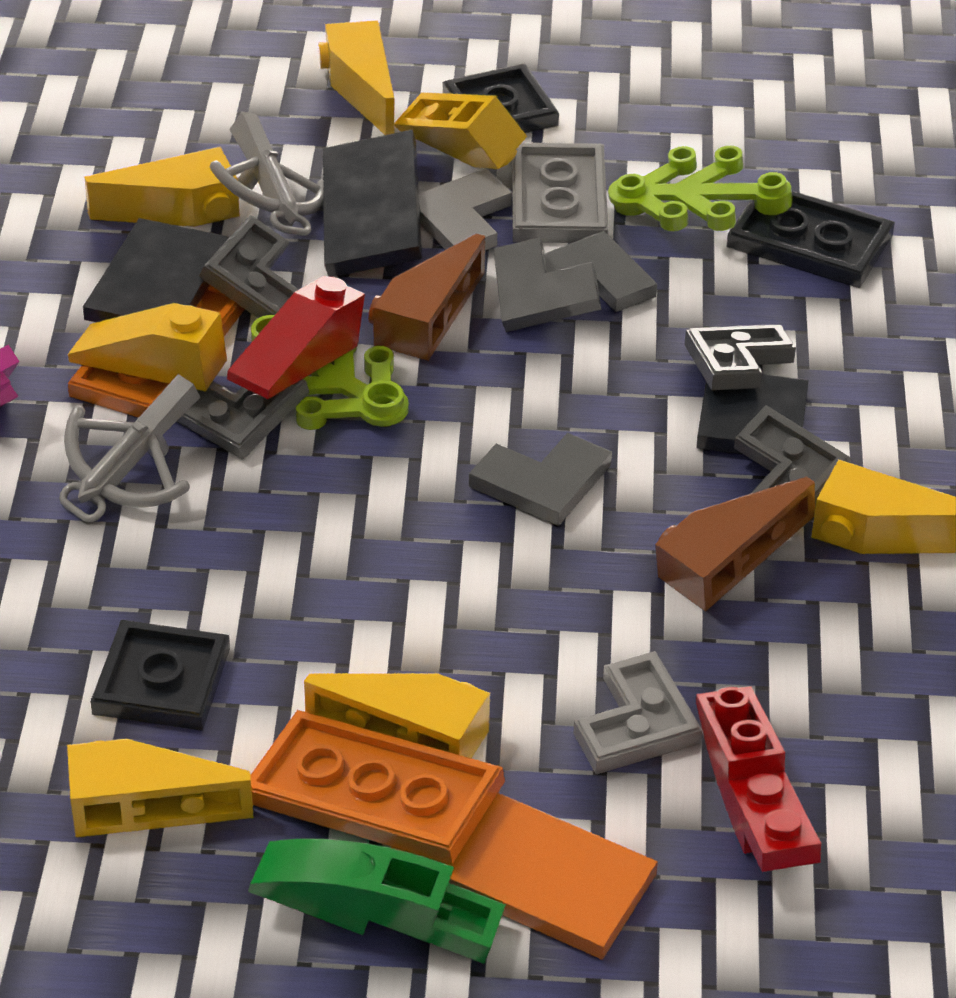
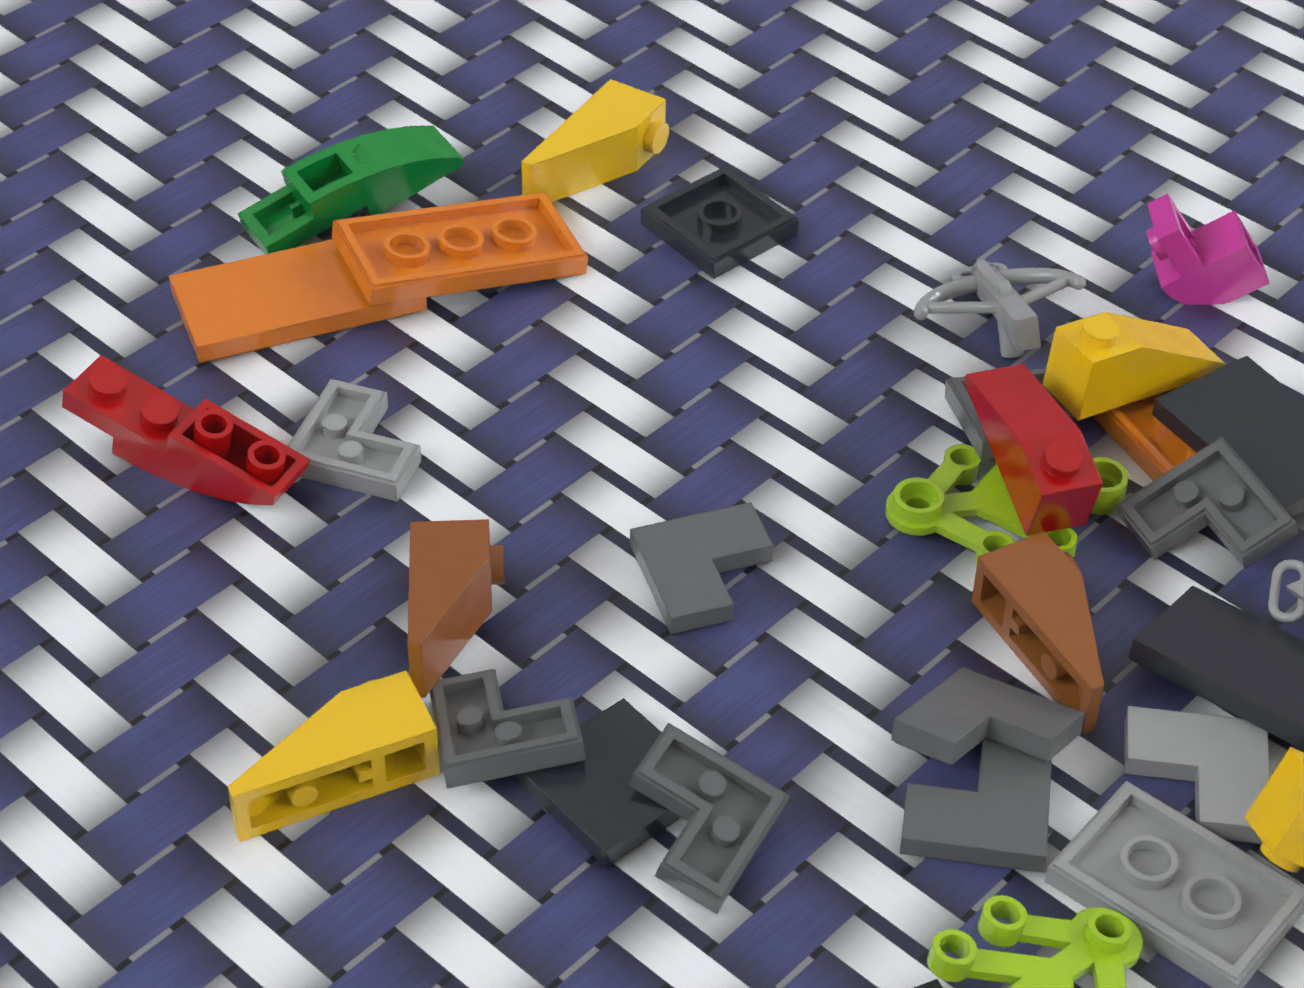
camera: 130 degrees right, 0 degrees up
yellow slope [304,673,490,758] -> none

